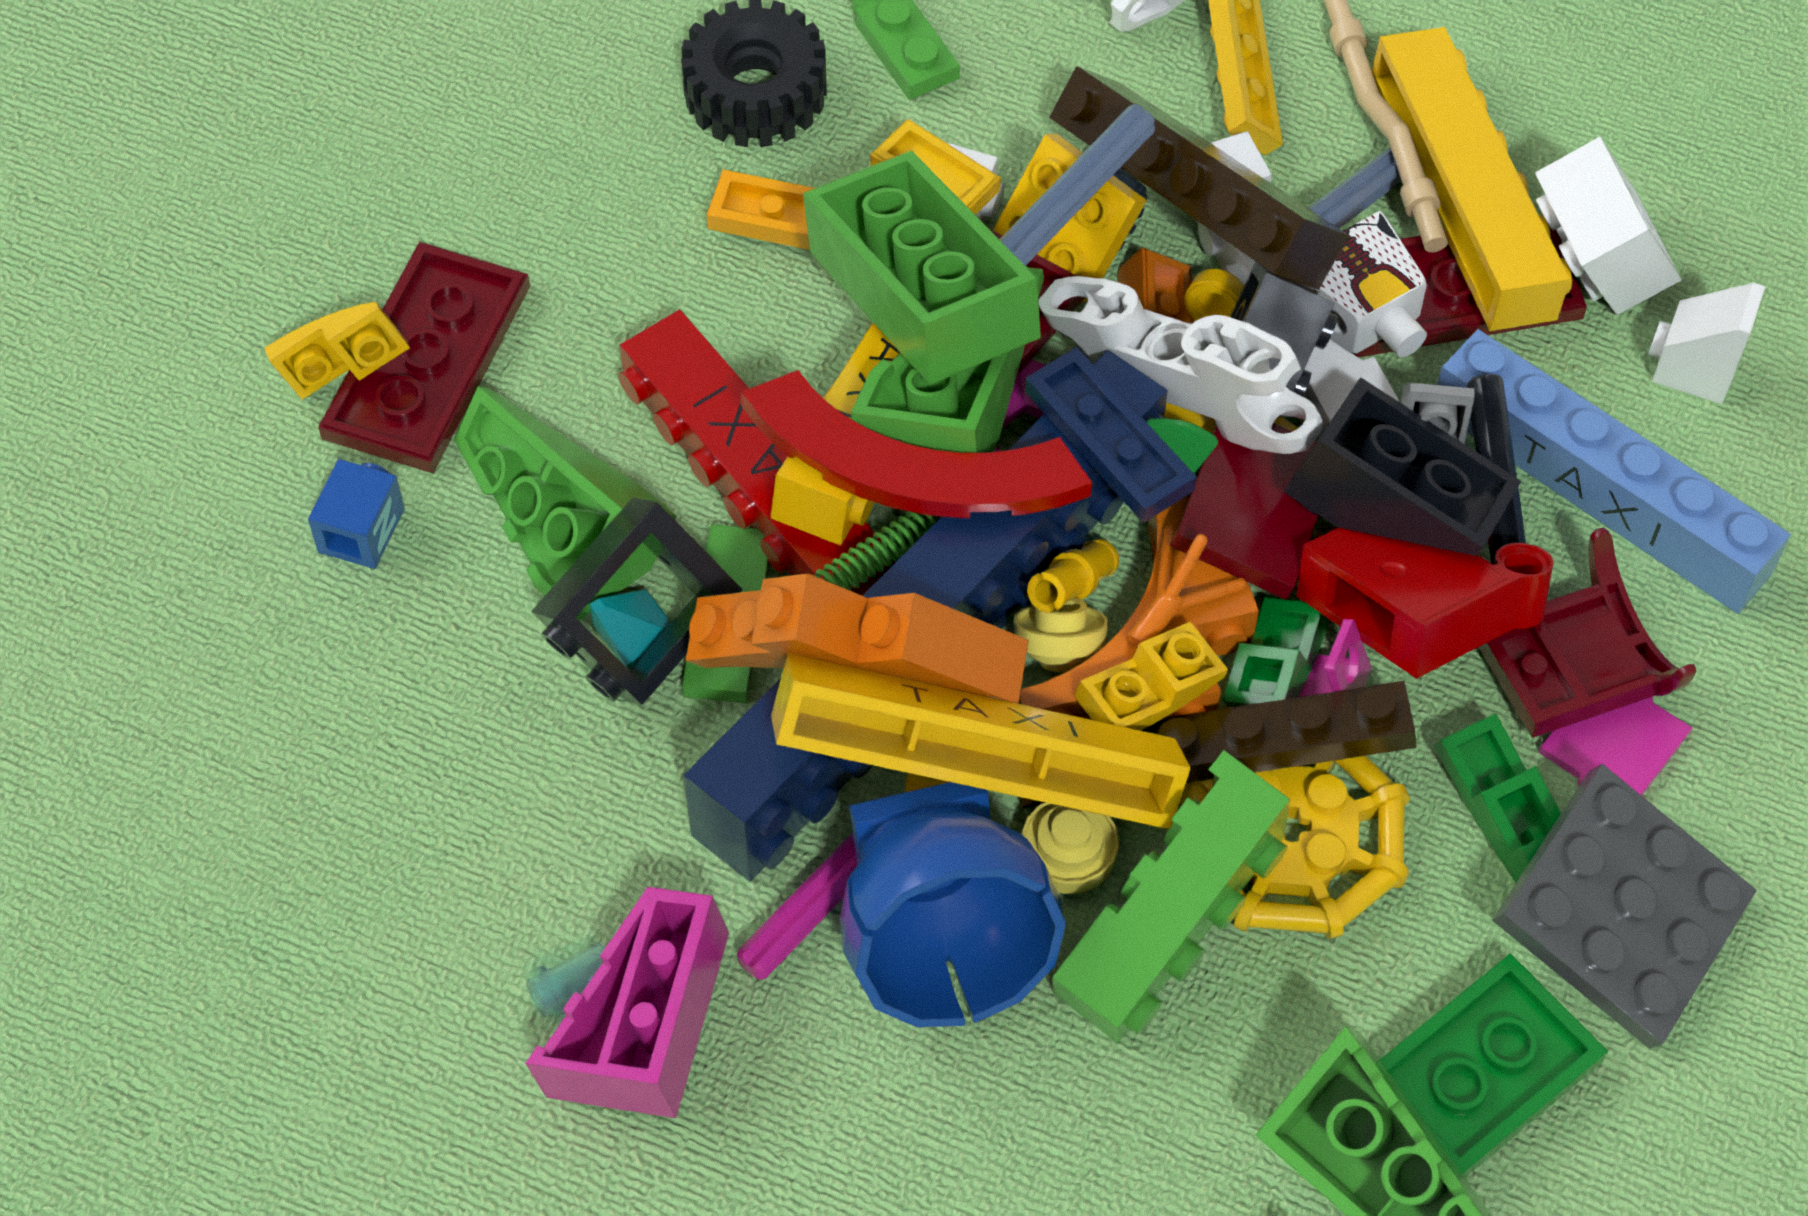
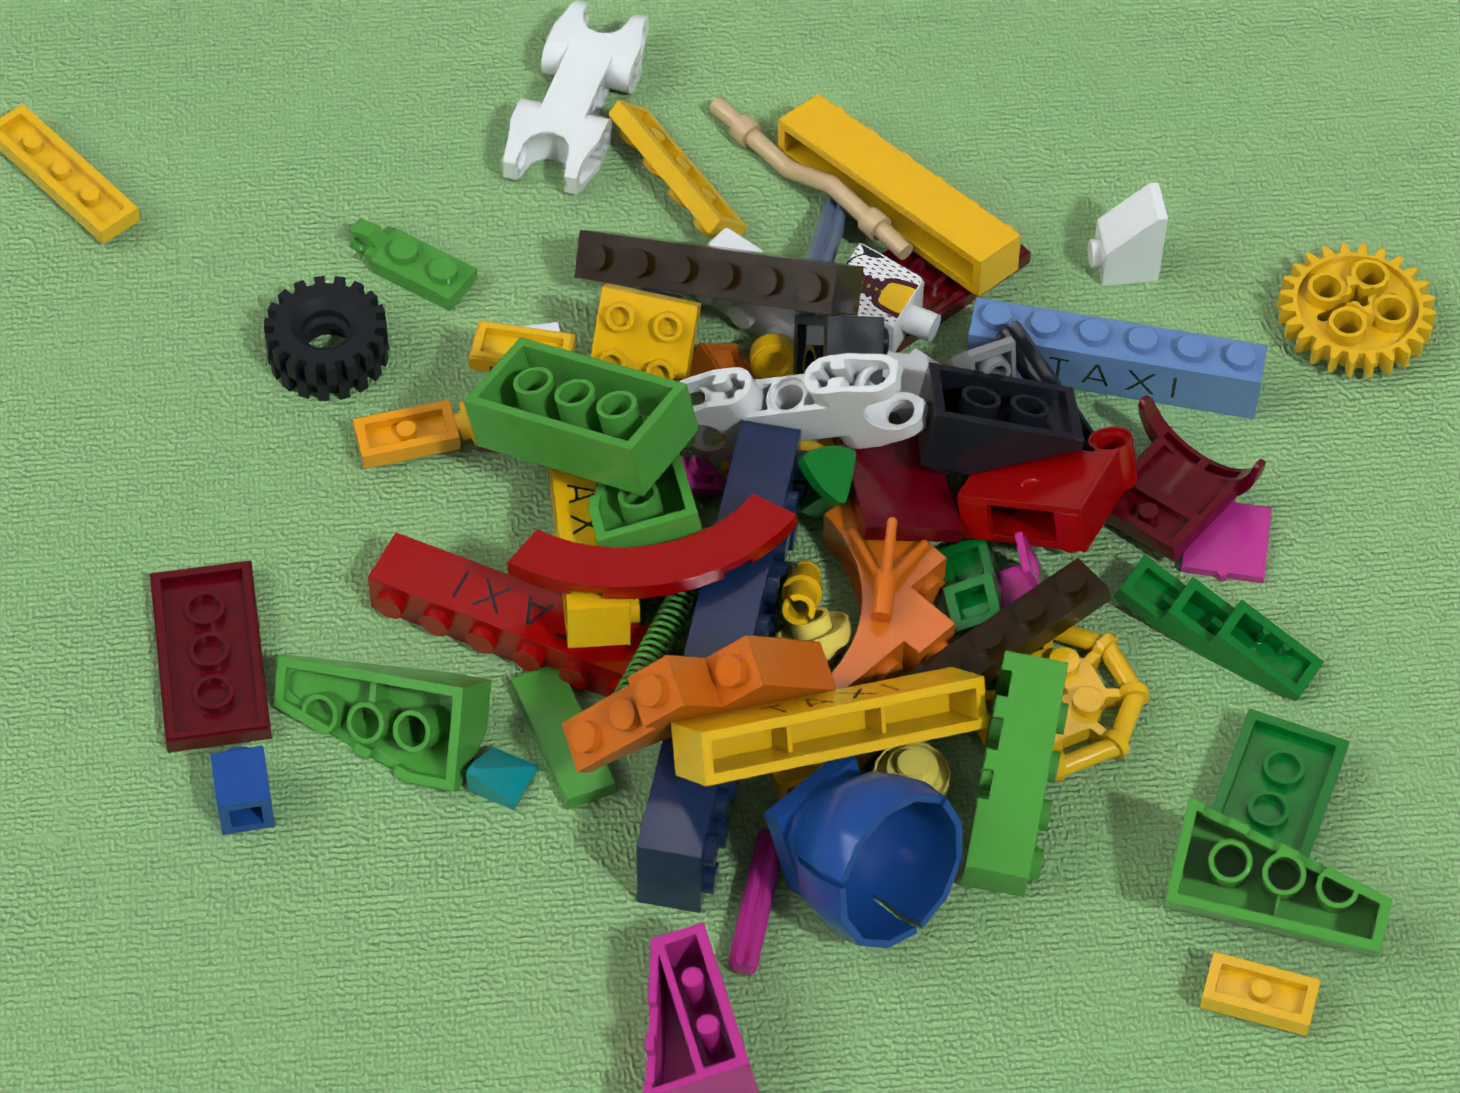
camera: 30 degrees left, 5 degrees down
yellow slope [264,301,410,400] -> none
clear light blue pin [526,942,605,1017] -> none
black window [531,497,743,705] -> none
sand blue axle [999,104,1155,266] -> none
dark blue plate [1025,347,1197,523] -> none
yellow slope [1074,622,1228,731] -> none
dark grey plate [1492,764,1757,1049] -> none
white brick [1535,137,1682,315] -> none

